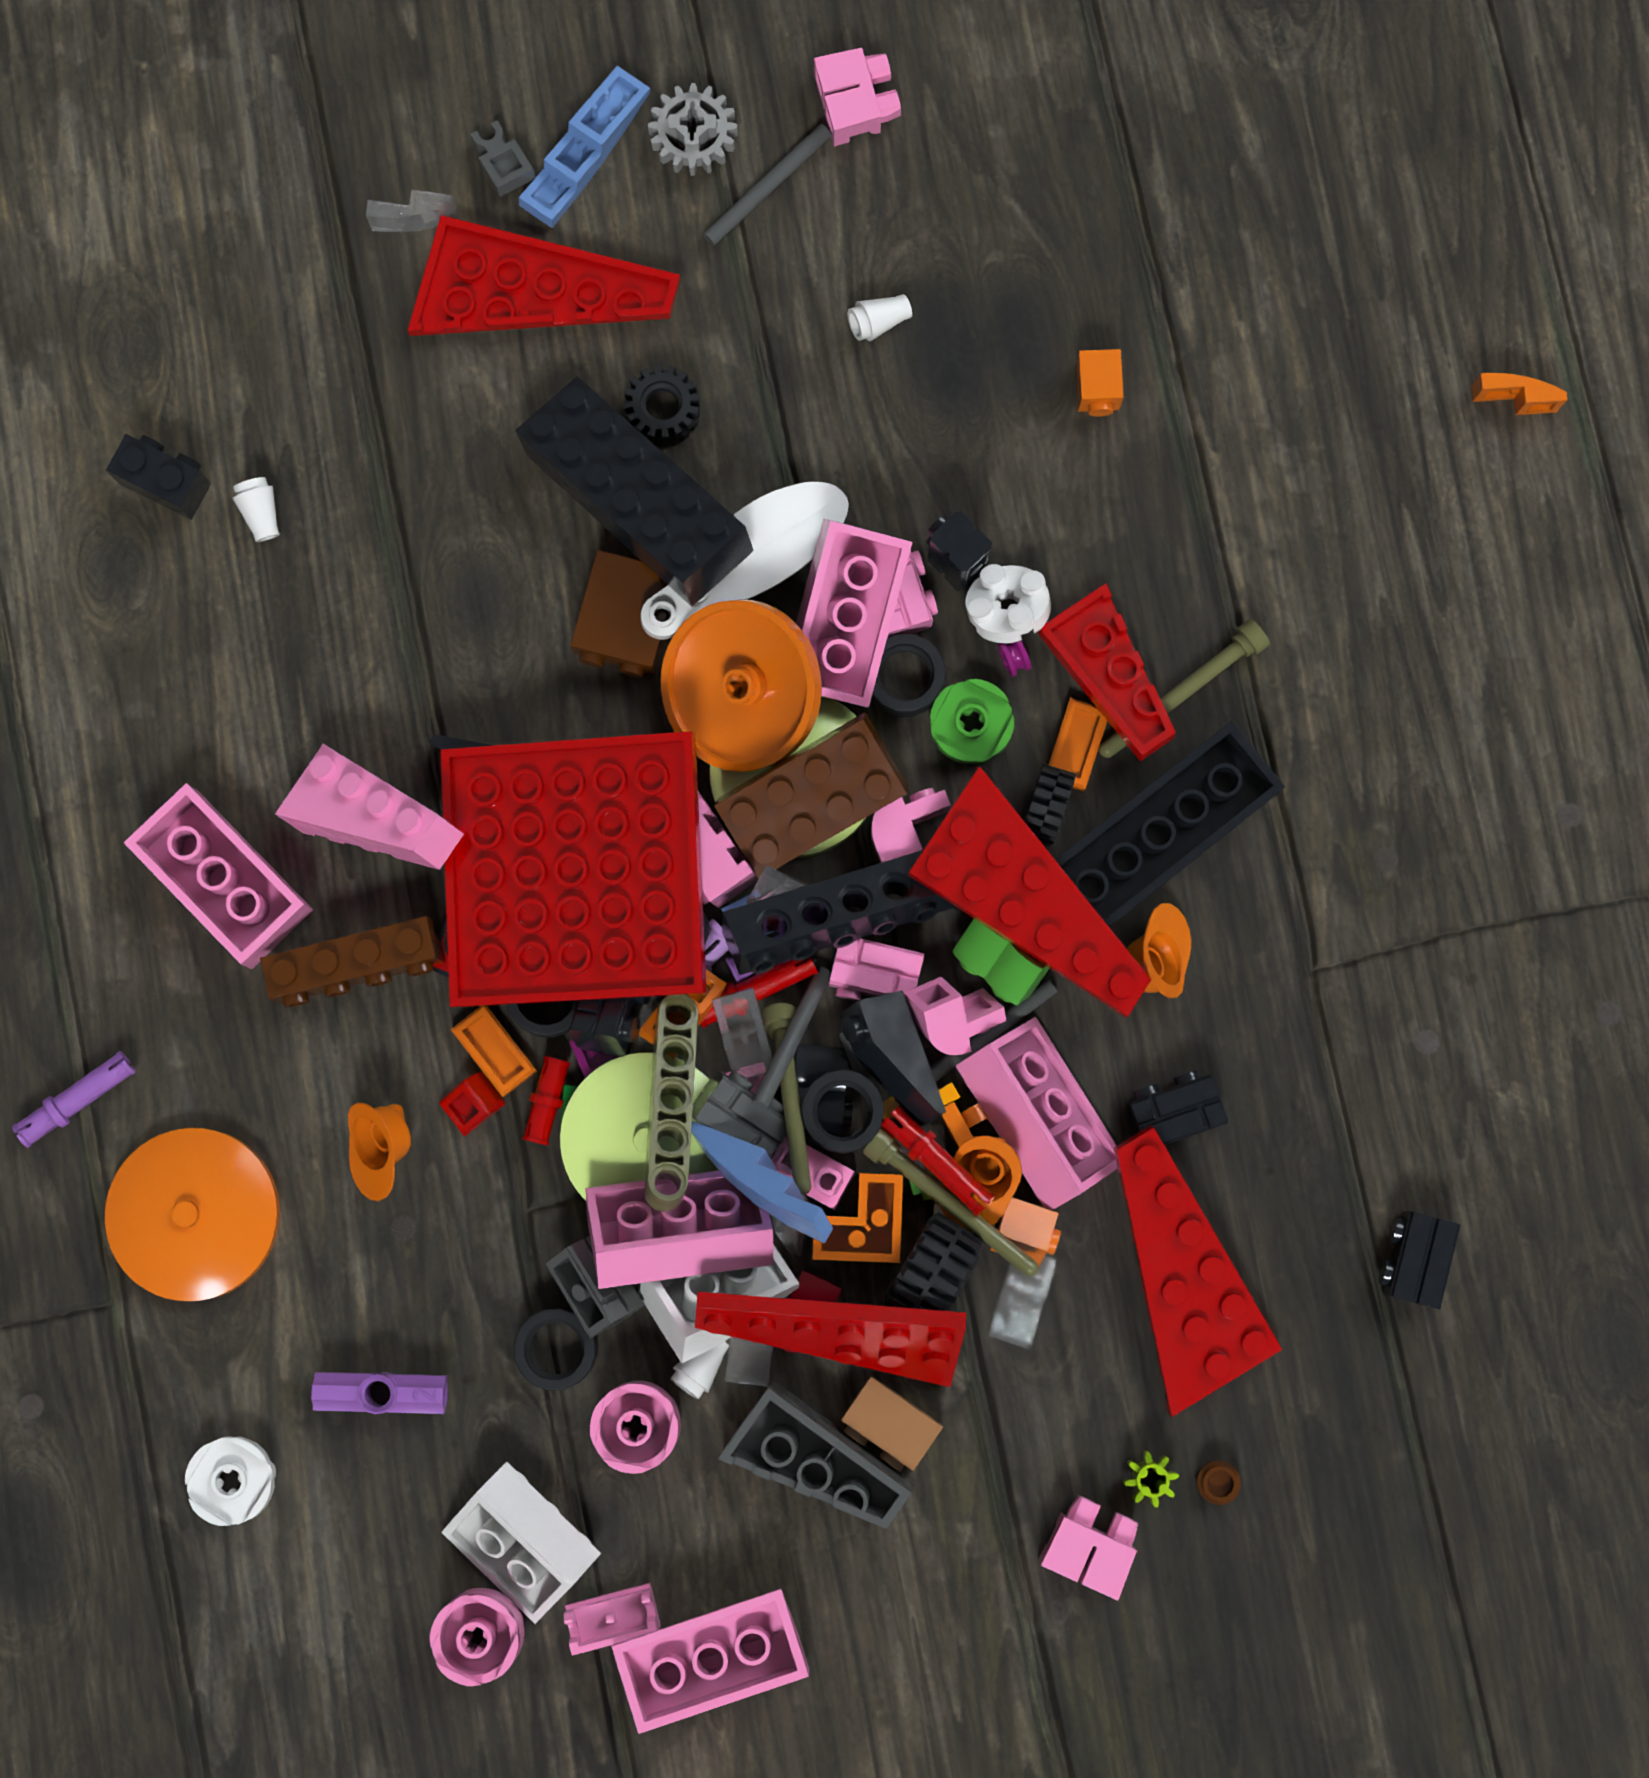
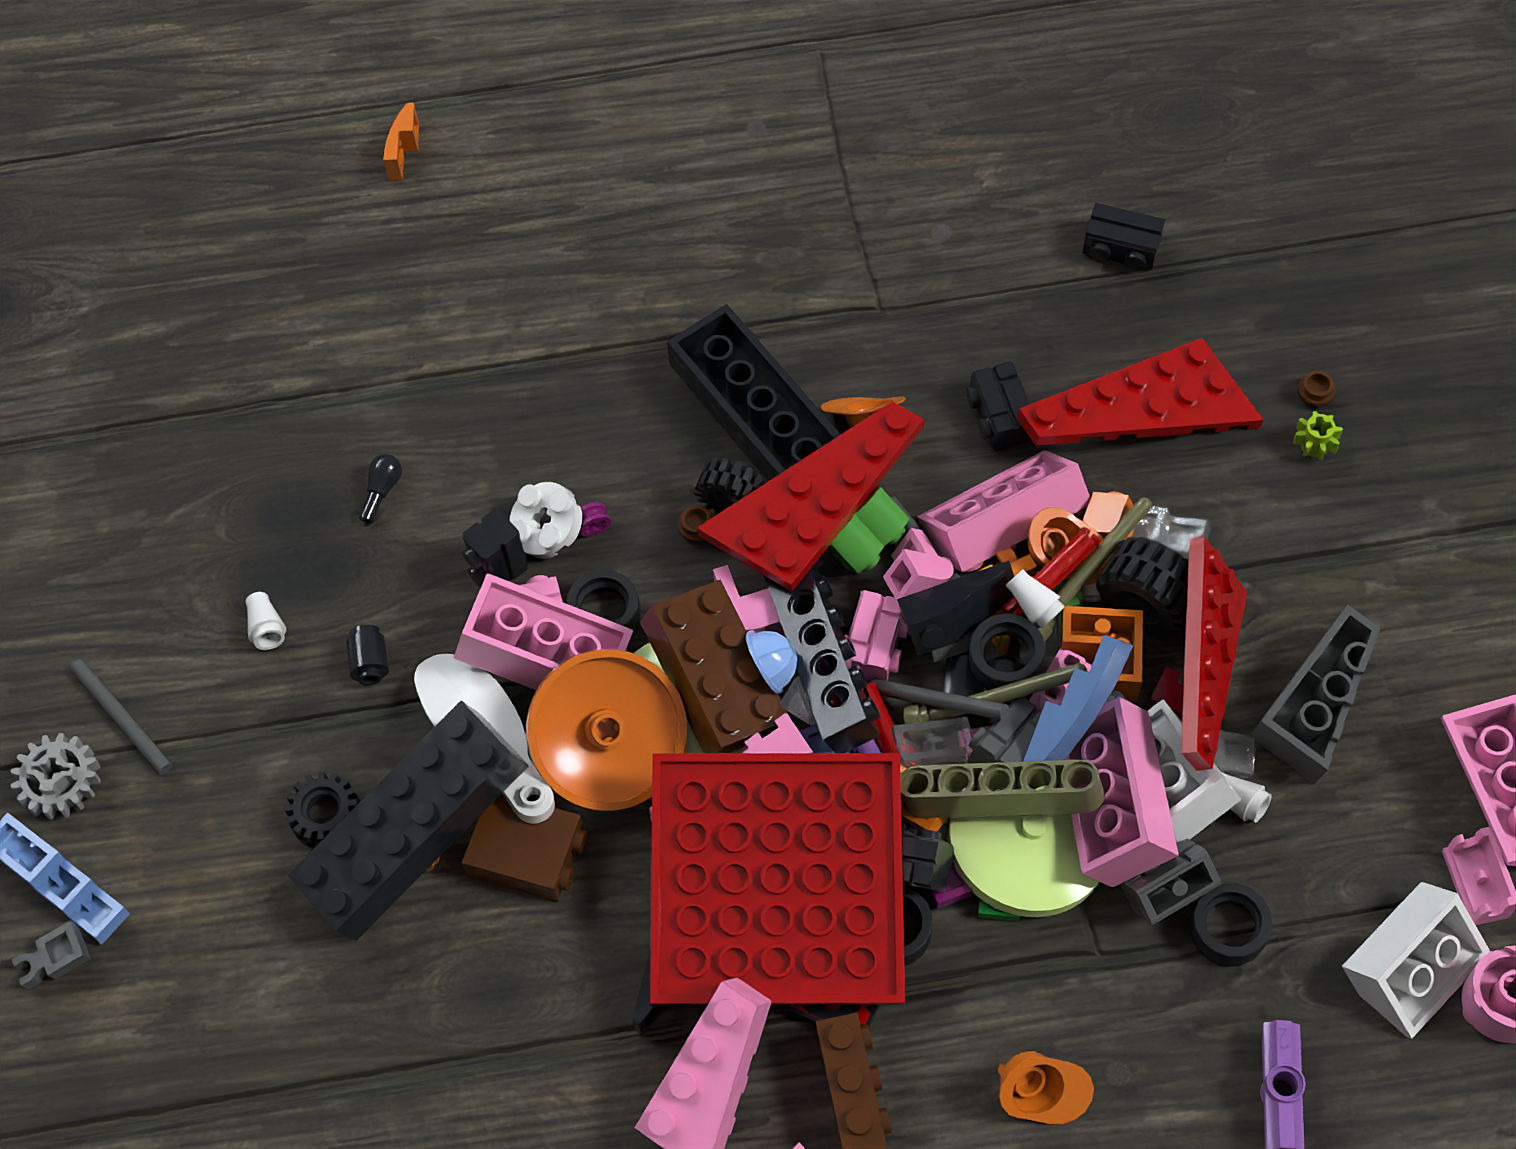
camera: 85 degrees left, 20 degrees down
clear slope [365,190,458,232] -> none
red wing [408,215,681,336] -> none
red slope [439,1072,505,1137] -> none
orange tile [450,1006,537,1097] -> none
red pin [522,1056,571,1146] -> none
bright pink brick [590,1381,681,1474] -> none
bright pink hips [814,48,901,147] -> none
medium nougat brick [841,1374,943,1472] -> none
bright green plate [930,679,1014,765] -> none
red wing [1038,583,1176,762] -> none
bright pink hips [1038,1495,1138,1601] -> none
orange tile [1049,698,1107,792] -> none
orange brick [1075,349,1124,417] -> none
olive piece [1099,619,1270,758] -> none
none -> black brick [346,625,389,685]
none -> black piece [359,454,402,524]
none -> reddish brown plate [677,505,714,542]
none -> light blue piece [746,630,797,694]
none -> white cone [1005,569,1064,628]

